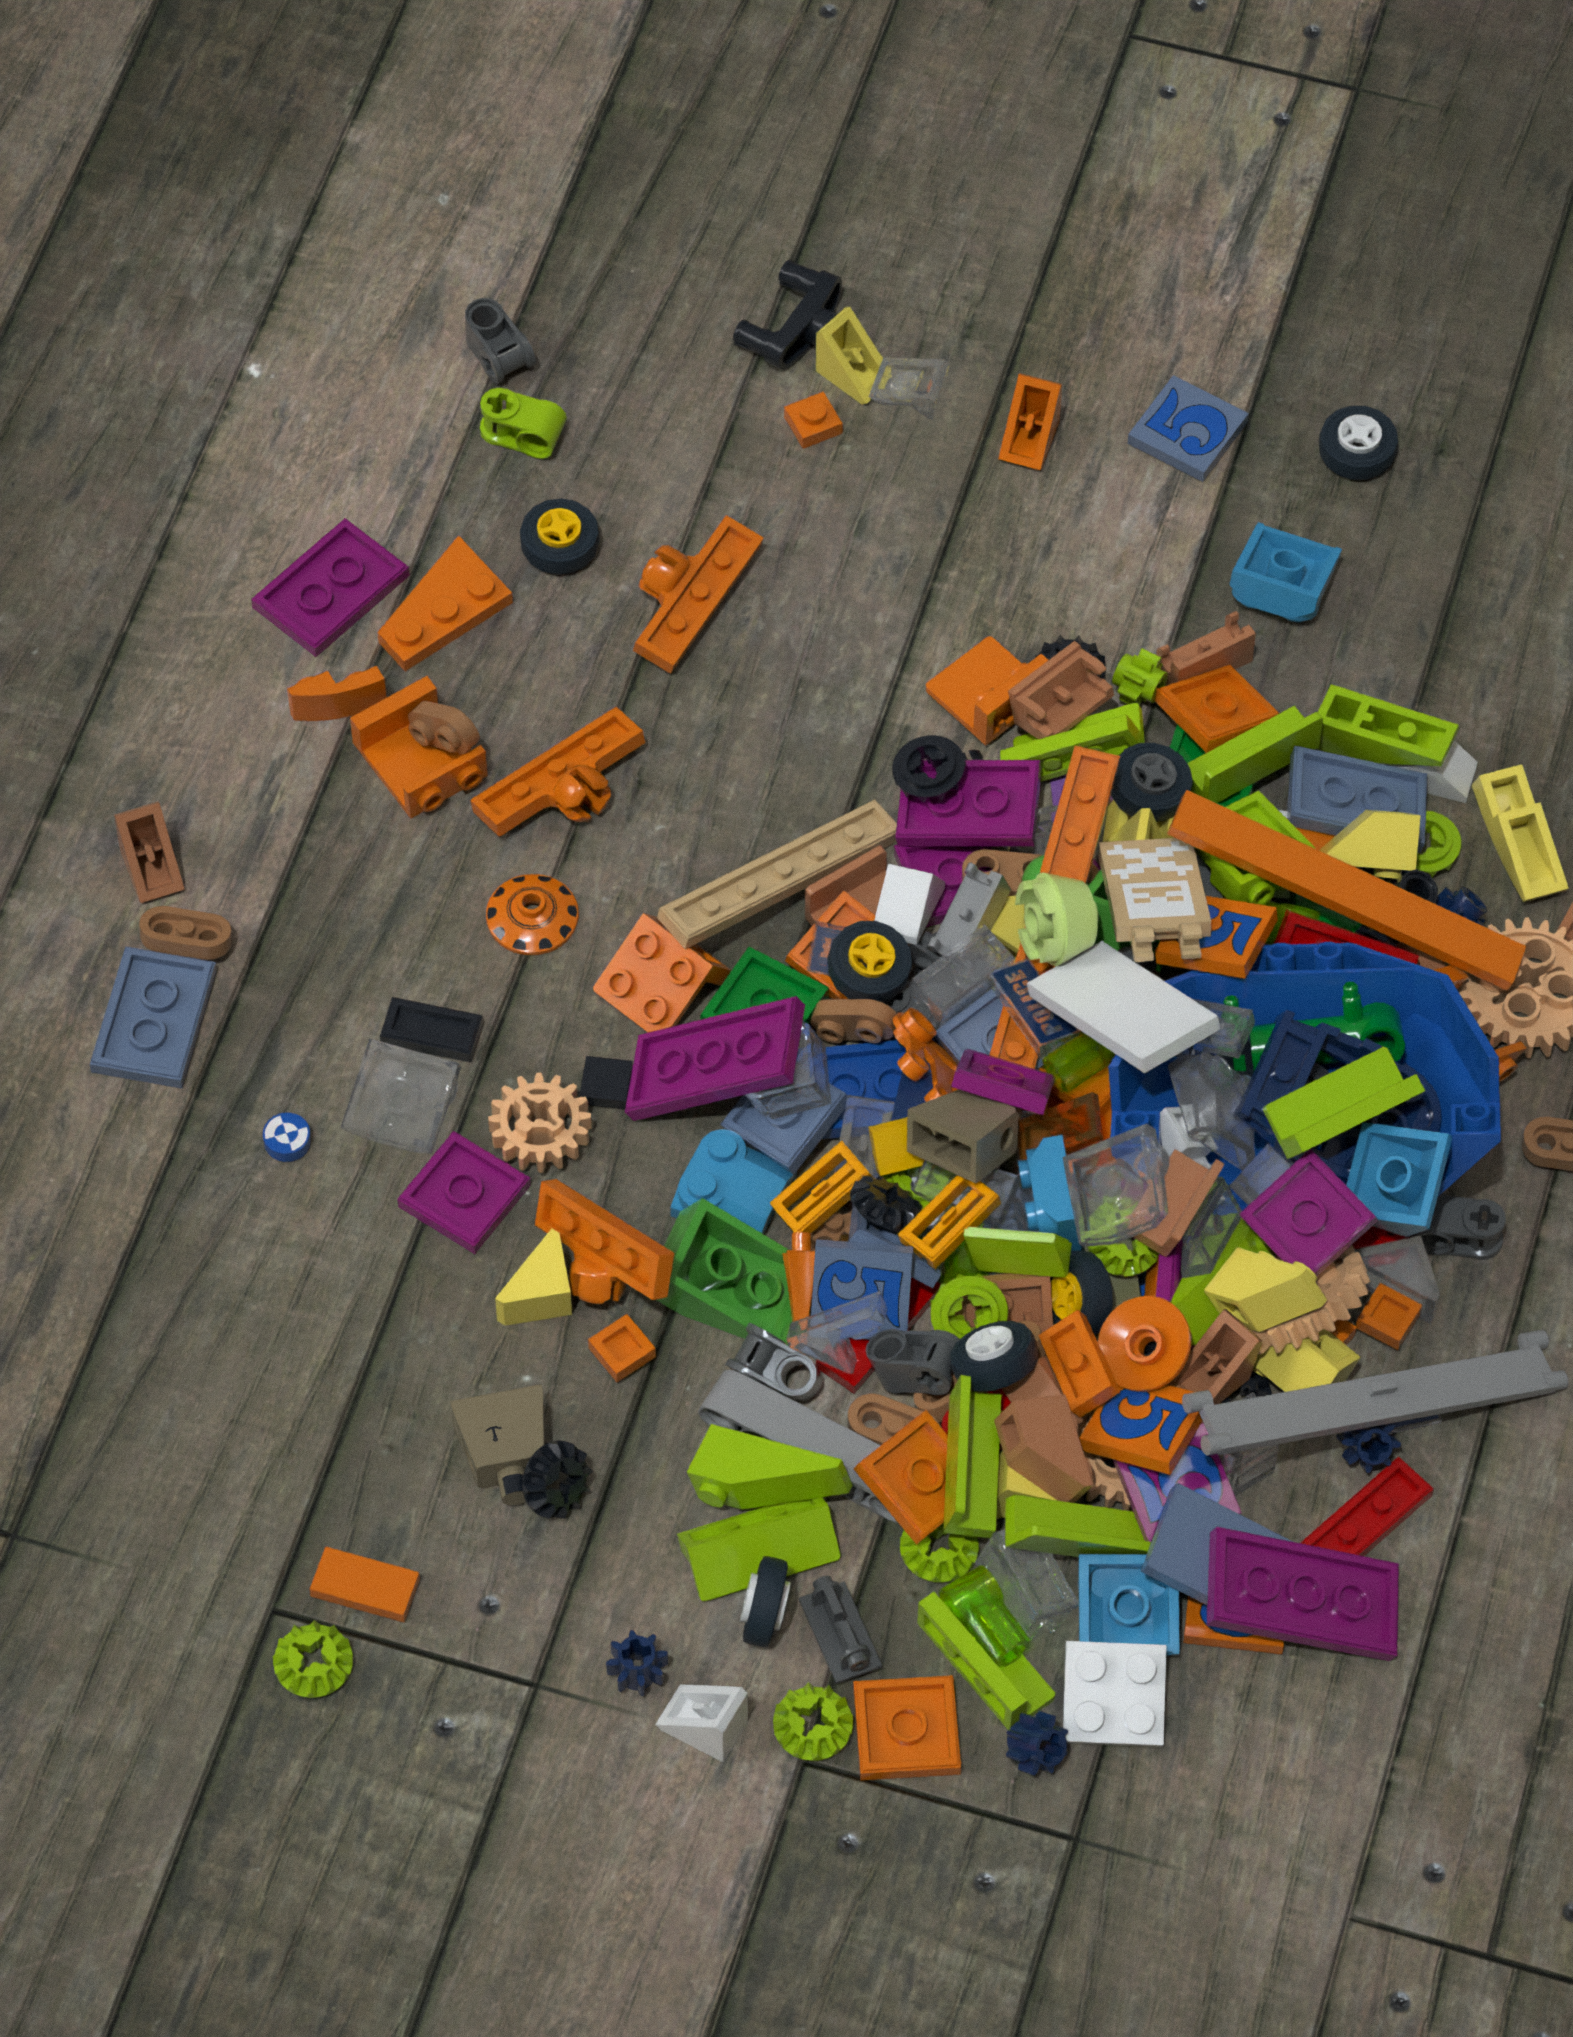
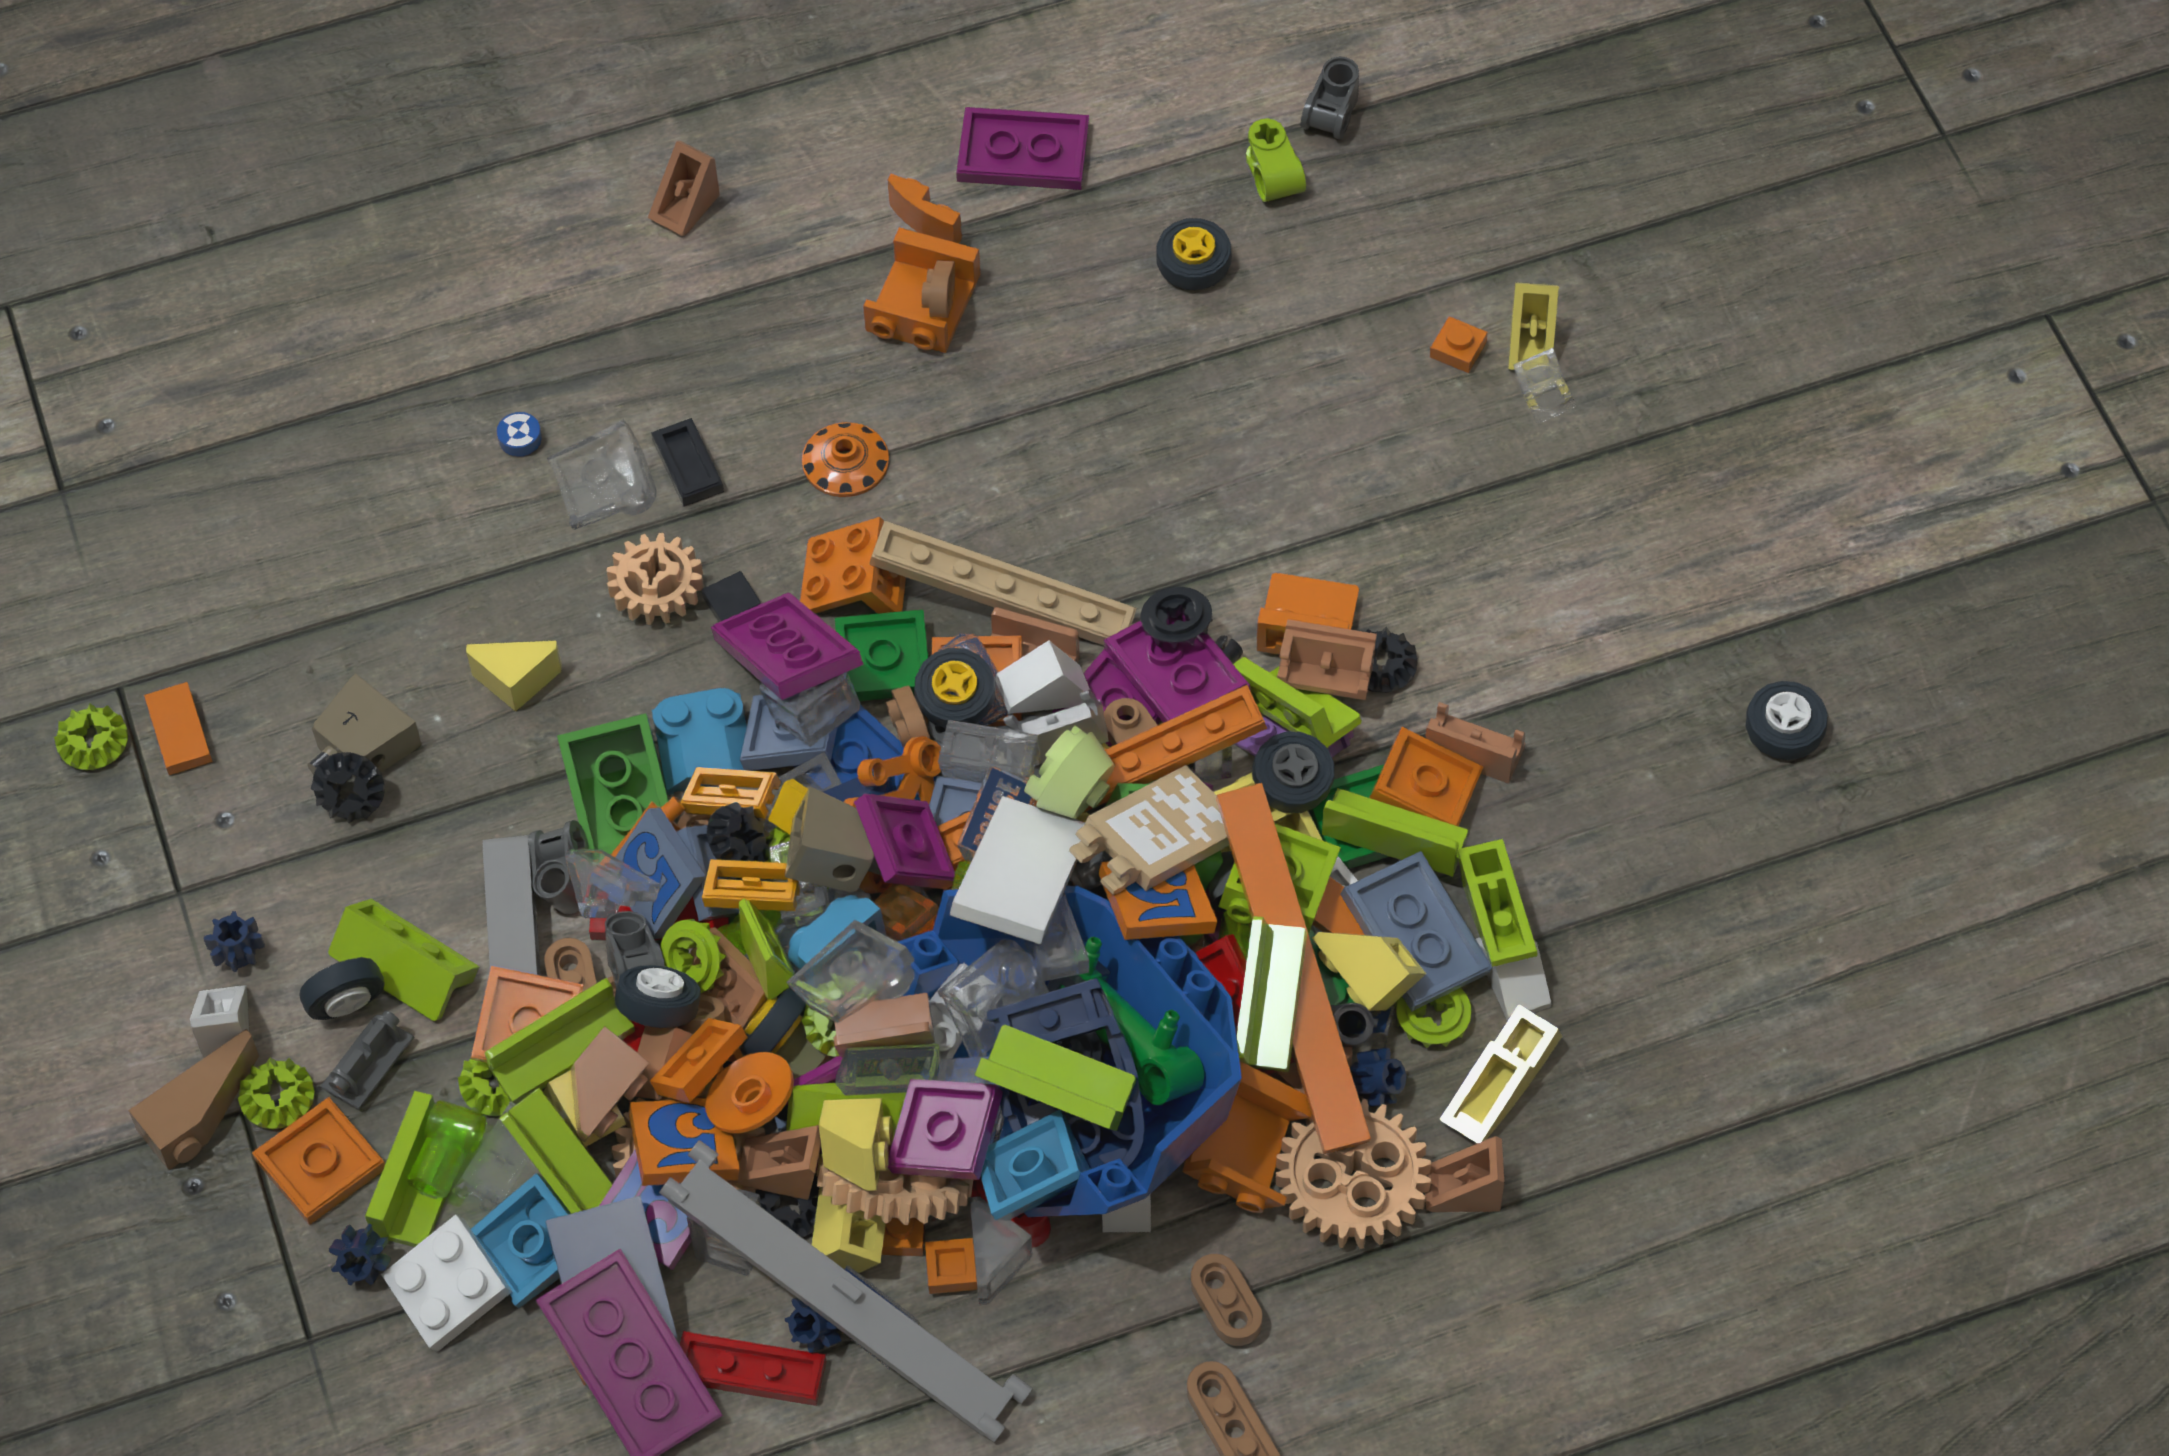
camera: 55 degrees right, 0 degrees up
sand blue tile [90,946,217,1088] -> none
medium nougat plate [139,906,232,960] -> none
orange wing [377,535,513,671] -> none
magenta tile [397,1131,531,1254] -> none
orange plate [470,707,645,837] -> none
orange plate [535,1179,674,1304] -> none
orange plate [588,1314,656,1382] -> none
orange plate [633,515,764,674] -> none
lime slope [687,1424,853,1510] -> none
black connector [733,259,842,370] -> none
orange slope [998,373,1062,470] -> none
lime gear [1112,648,1168,706] -> none
sand blue tile [1127,375,1249,482] -> none
dark azure slope [1229,522,1342,622] -> none
dark grey piece [1411,1193,1506,1260] -> none
none -> medium nougat slope [128,1029,259,1170]
none -> panel [1237,916,1307,1072]

